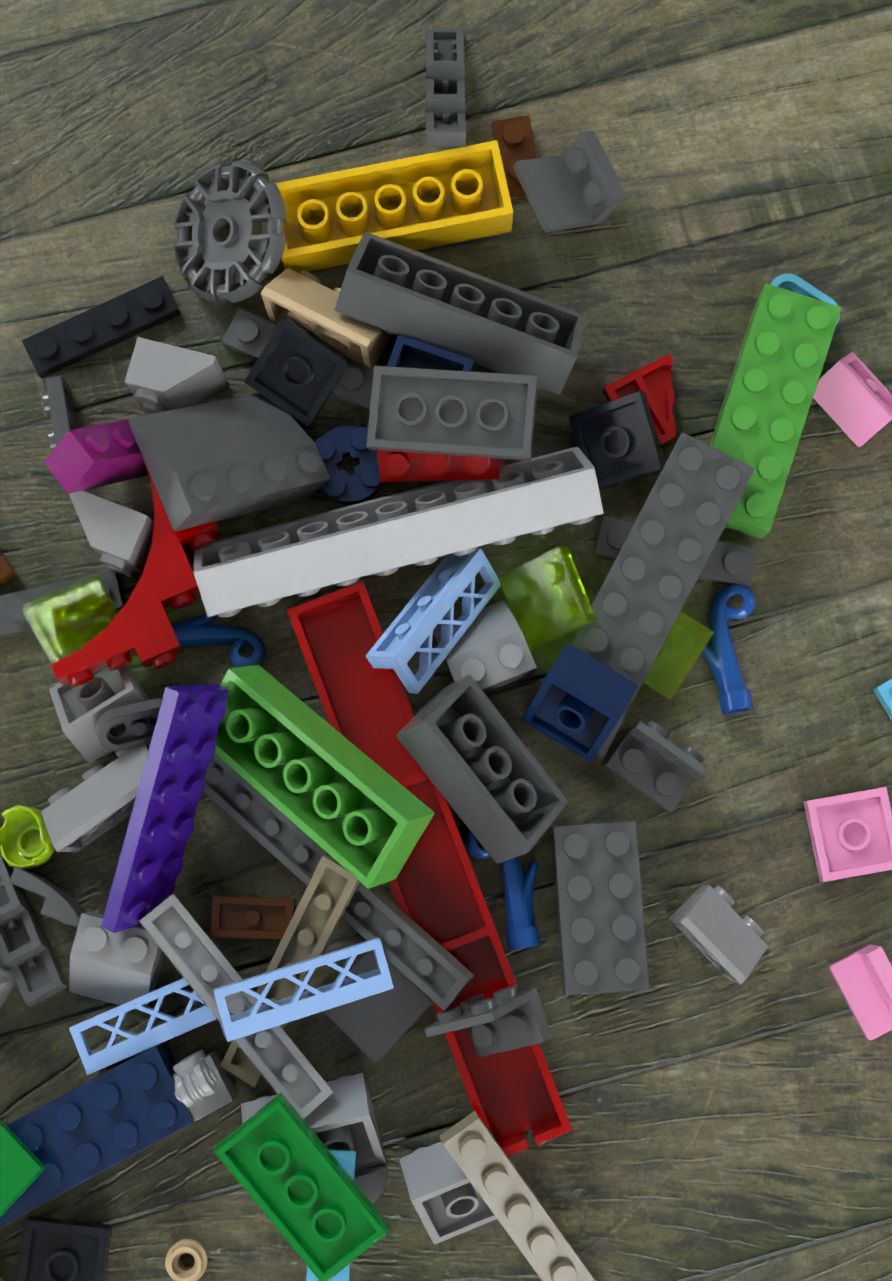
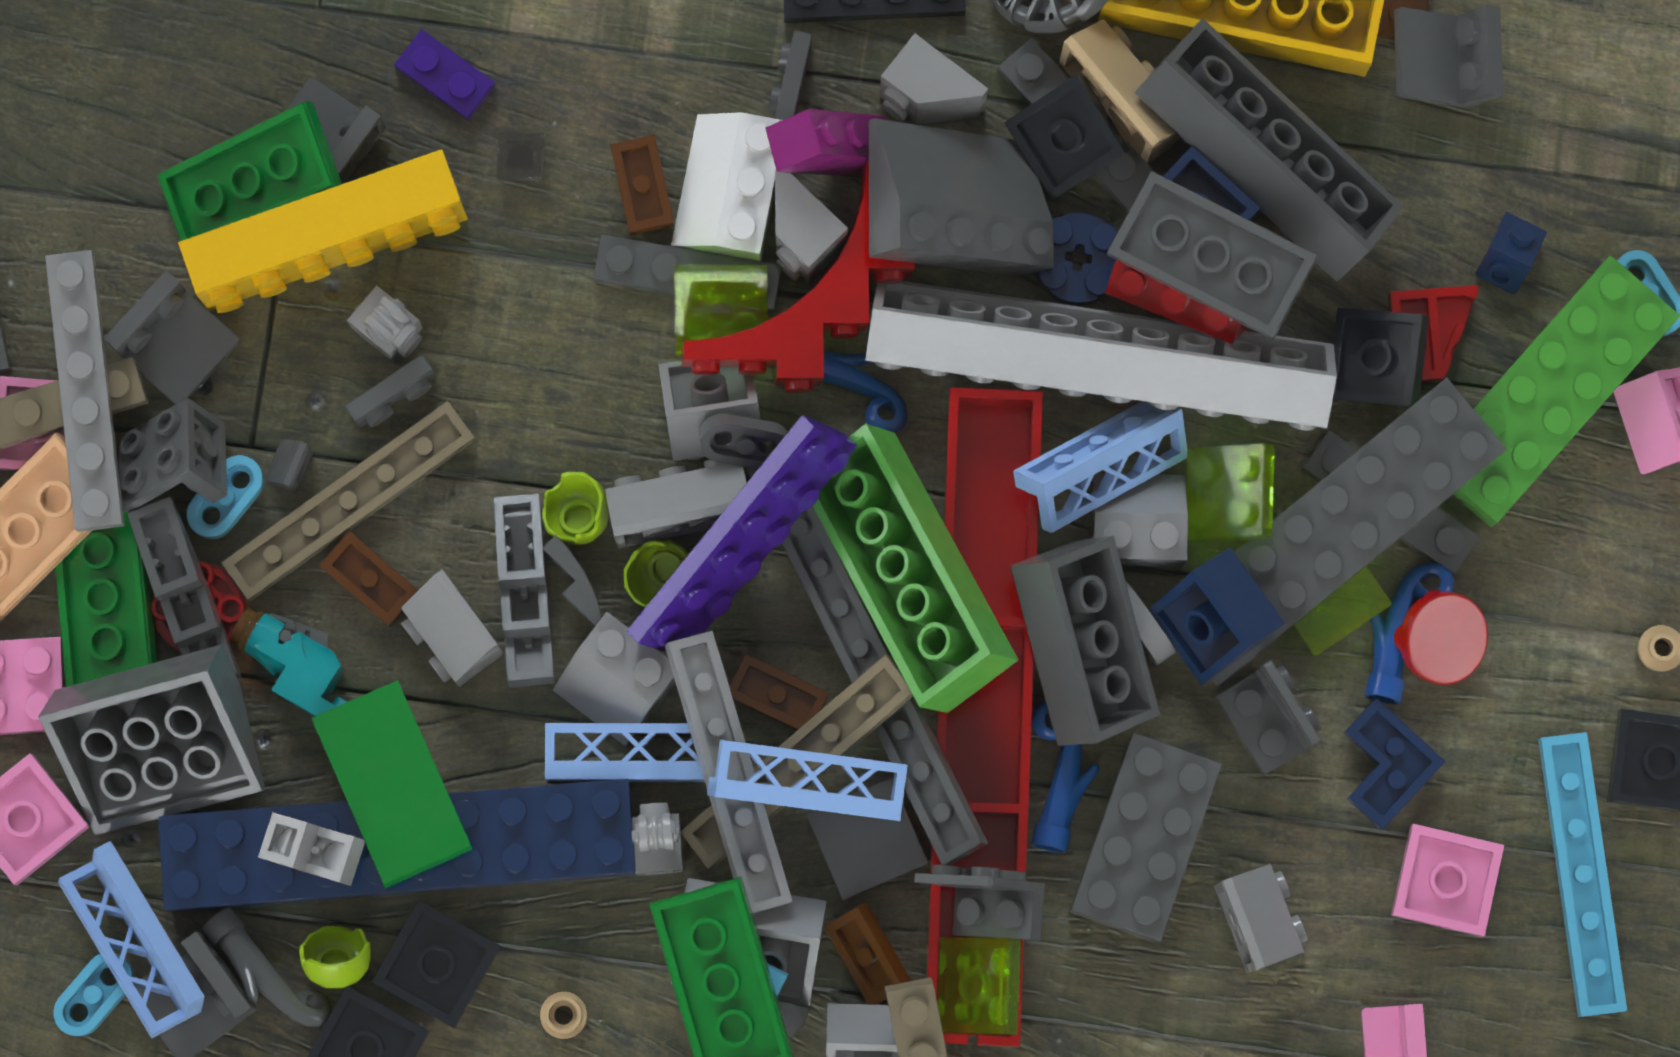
camera: 20 degrees right, 0 degrees up
none -> lime hair [623,538,690,608]
none -> white slope [671,112,782,261]
none -> reddish brown plate [824,902,911,1005]
none -> clear neon green plate [938,938,1021,1035]
none -> light grey beam [1126,582,1176,666]
none -> dark blue plate [1343,698,1446,830]
none -> tile [1394,590,1488,685]
none -> dark blue bracket [1475,211,1547,294]

